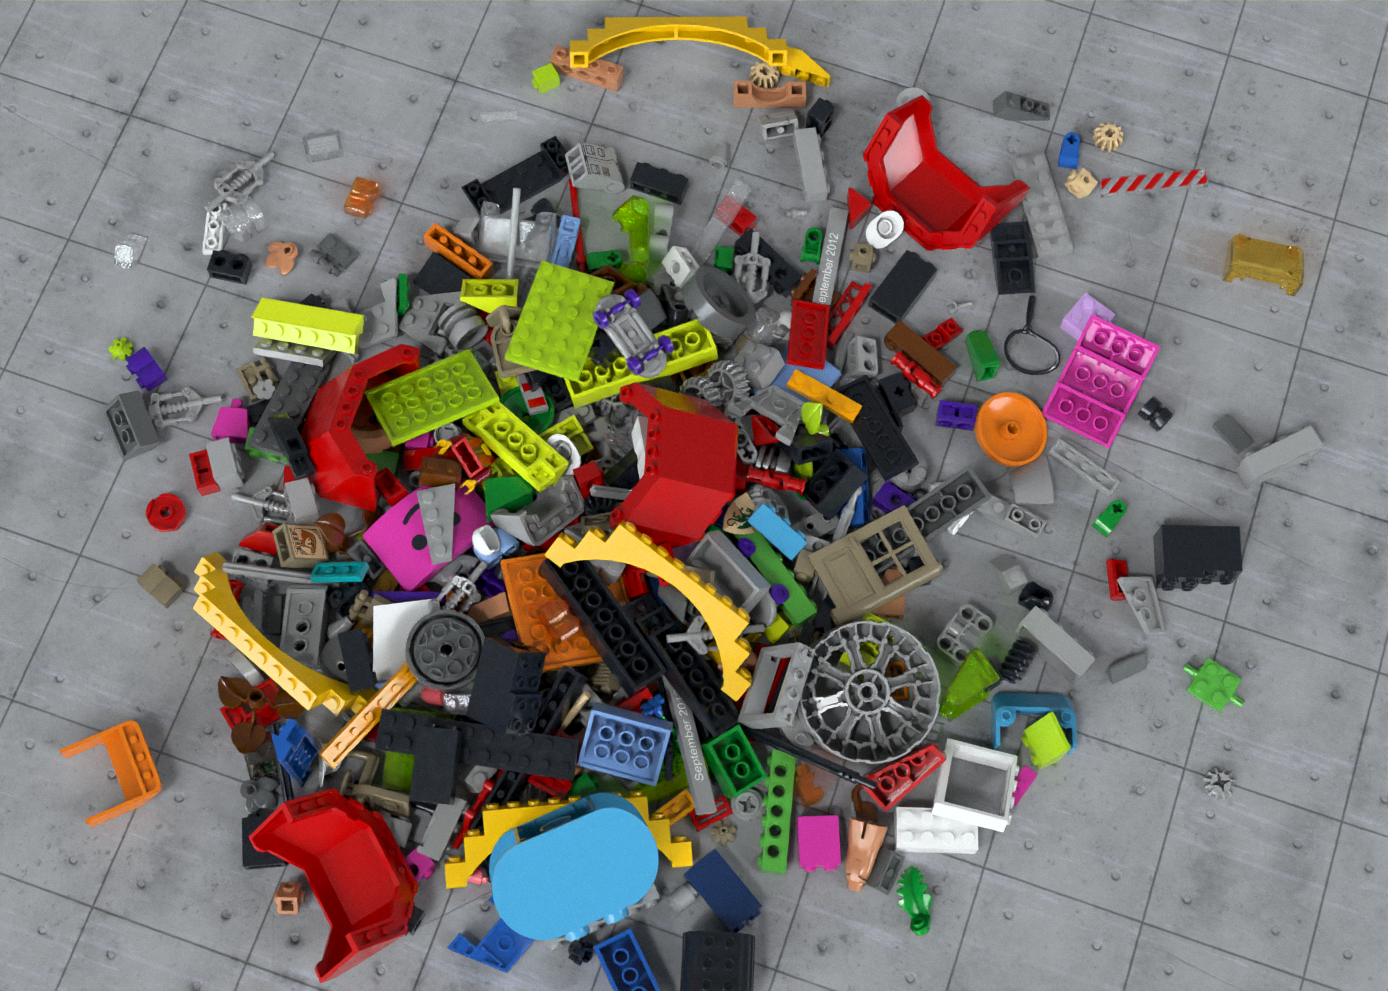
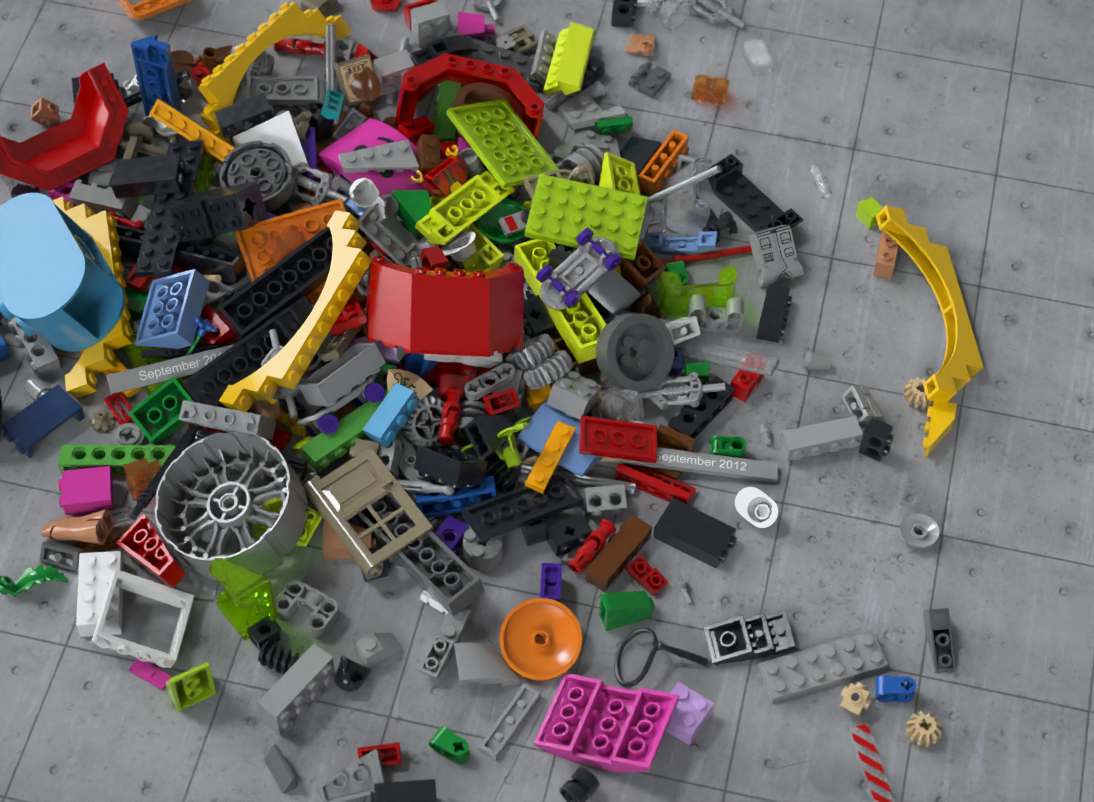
camera: 85 degrees right, 15 degrees down
dark grey bracket [242,590,283,636] -> none
light grey wing [727,385,805,446] -> none
nougat arch [733,81,806,108] -> none
red slope [847,188,871,229] -> none
dark tan brick [849,242,876,273] -> none
red windscreen [863,95,1030,251] -> none
dark azure windscreen [991,693,1077,755] -> none

